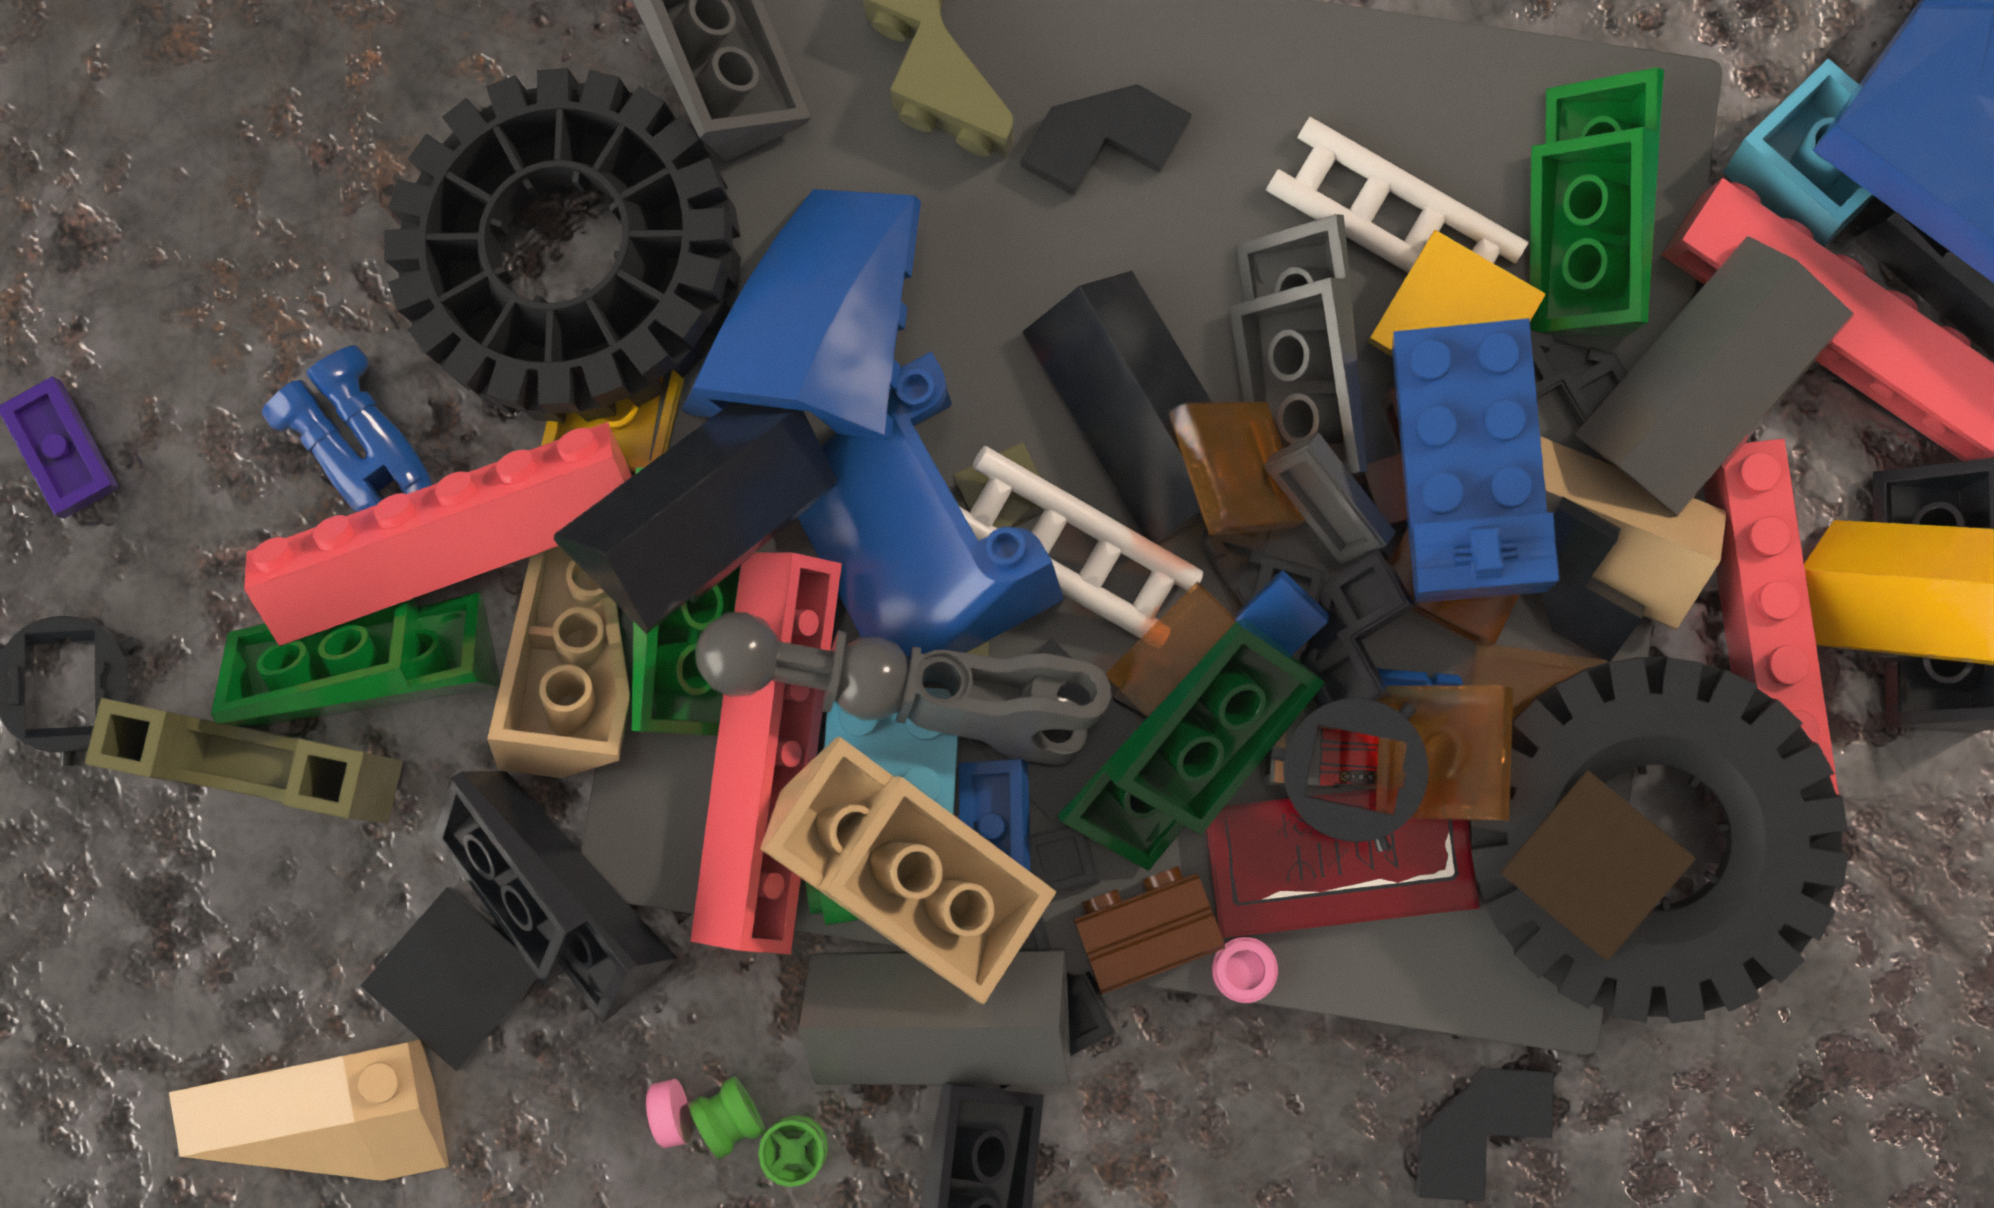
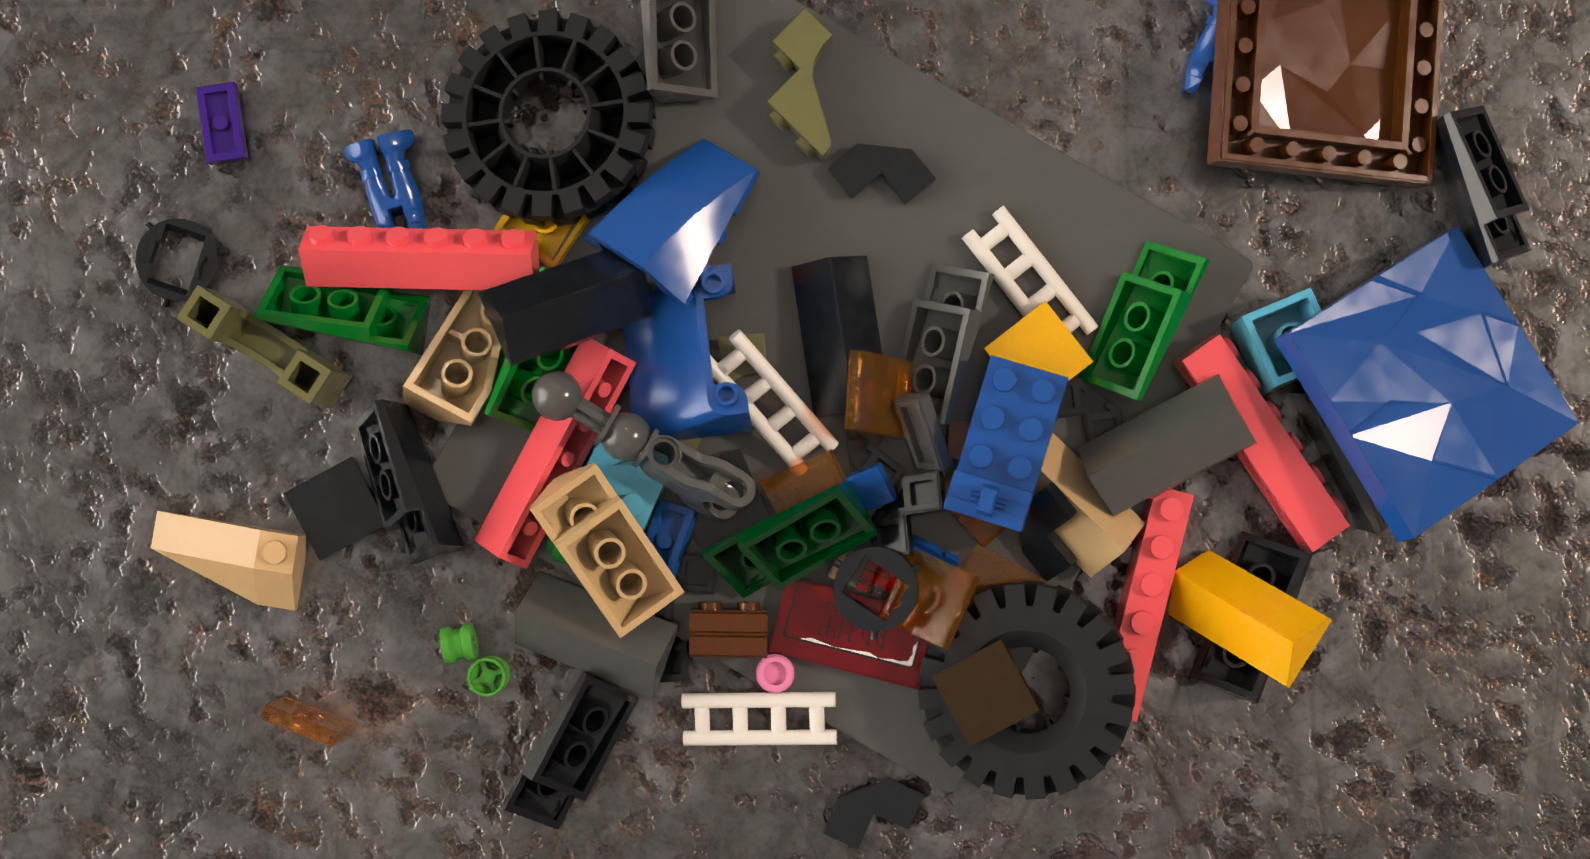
camera: 20 degrees right, 5 degrees up
bright pink tile [646,1079,692,1148] -> none
none -> white bar [681,692,837,746]

